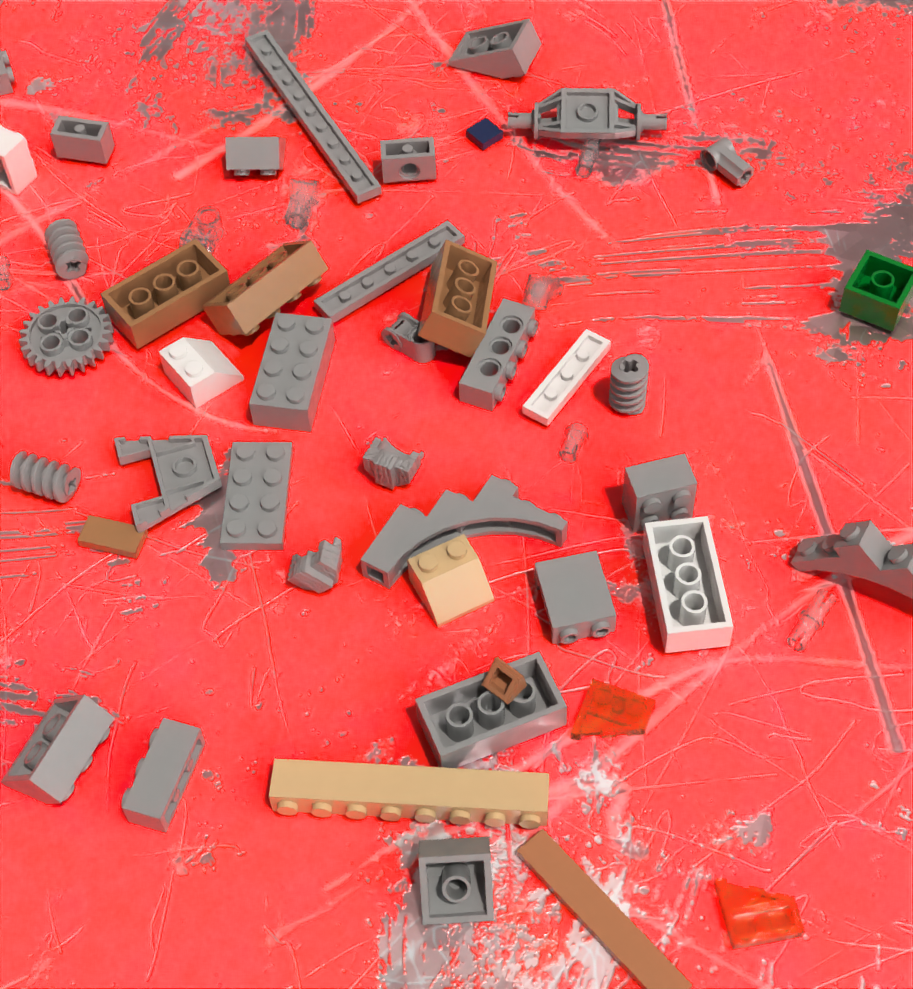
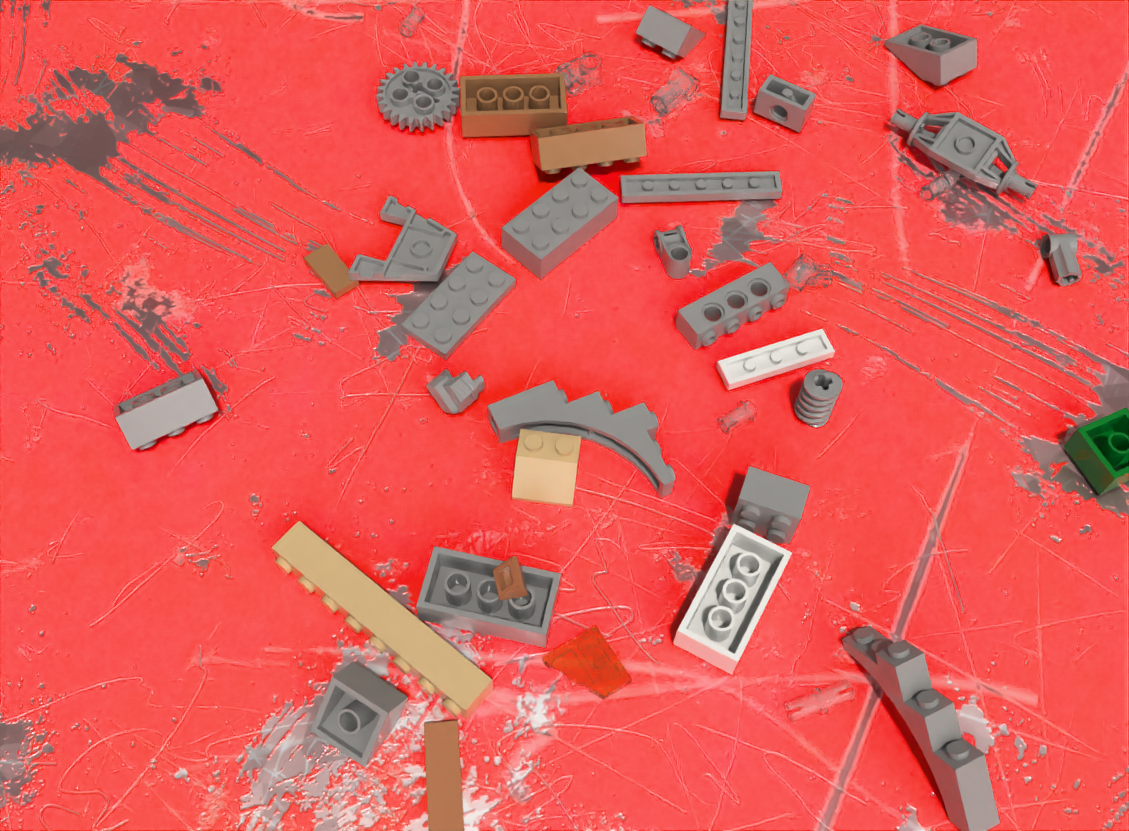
camera: 30 degrees right, 5 degrees up
light grey piece [10,451,81,503] -> none
light grey piece [44,219,89,280] -> none
light grey brick [121,717,206,833] -> none
slope [158,337,244,409] -> none
light grey hair [362,437,424,490] -> none
medium nougat brick [418,239,498,358] -> none
dark blue tile [466,118,503,150] -> none
light grey panel [534,550,617,644] -> none

